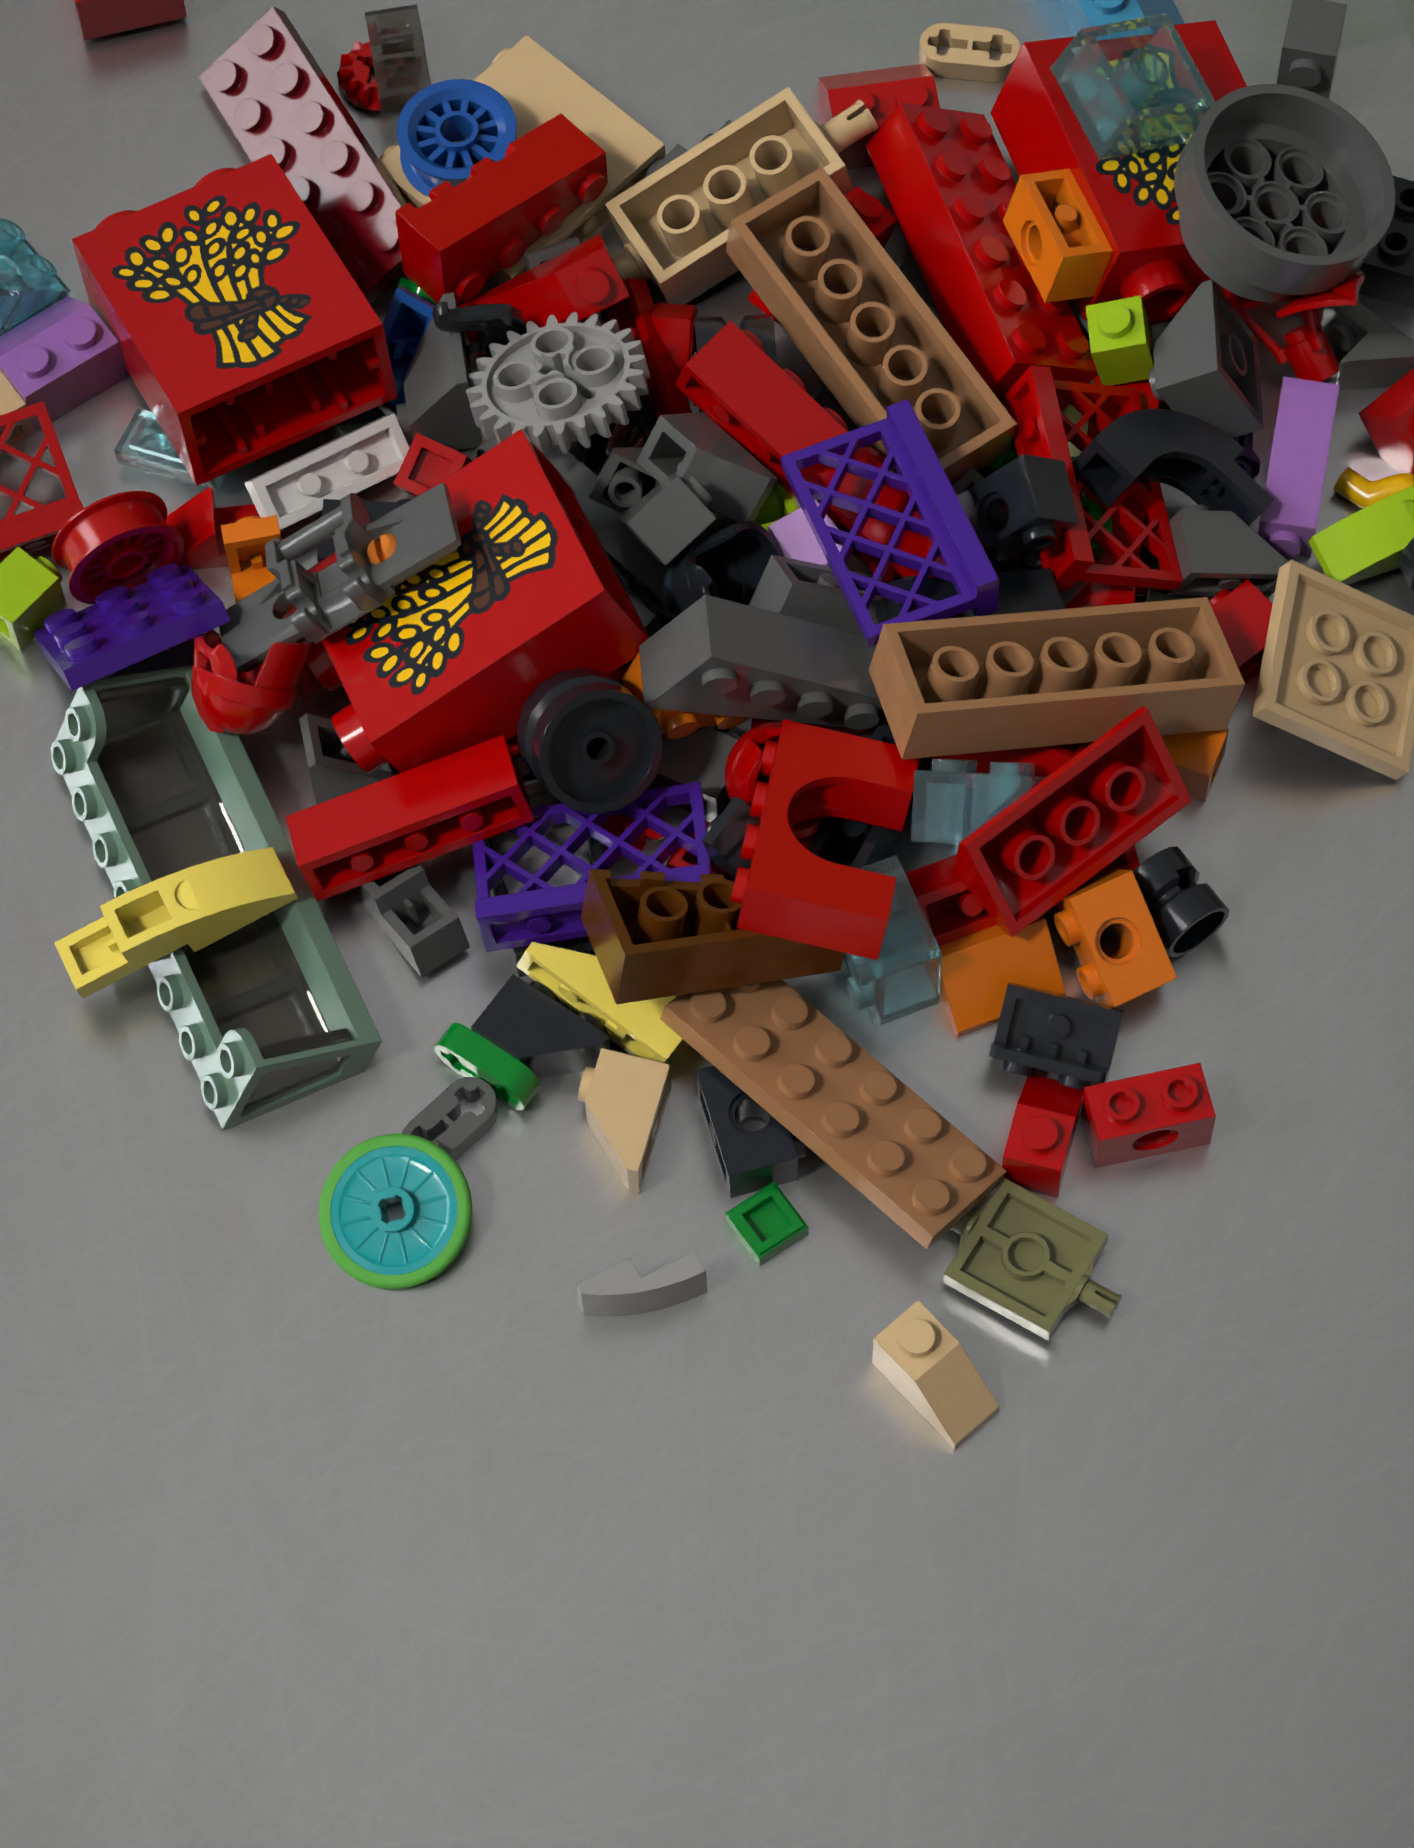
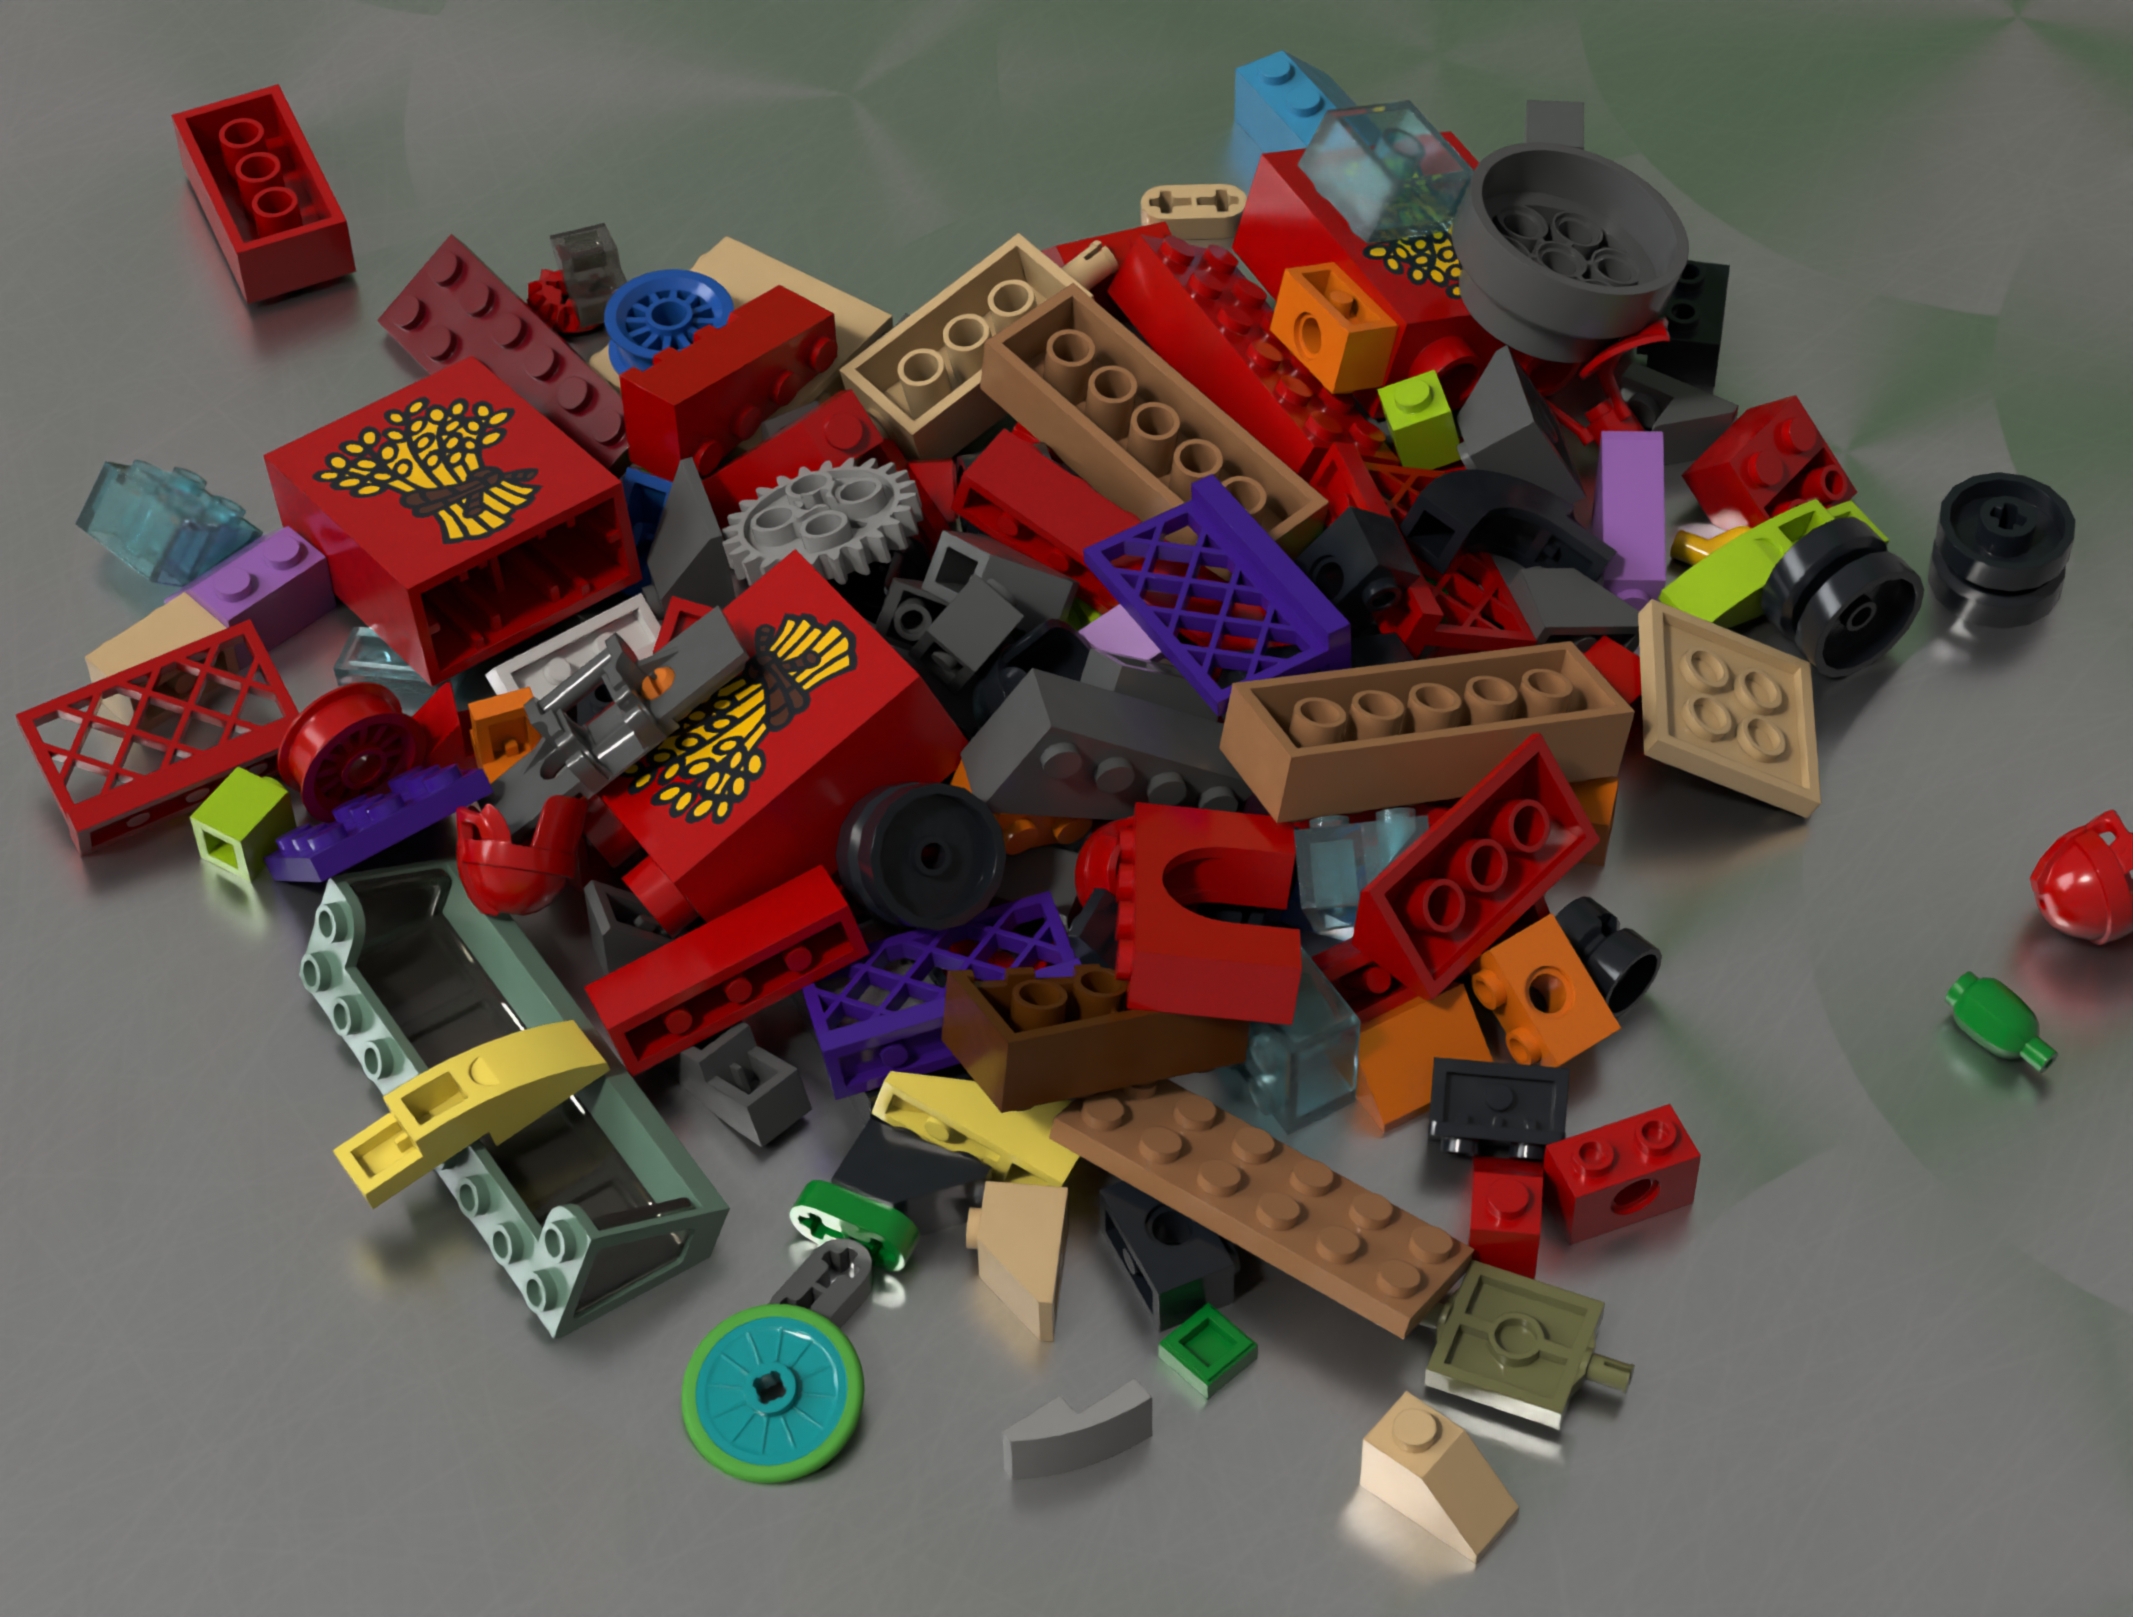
camera: 10 degrees left, 15 degrees down
black piece [432,301,527,357] -> none

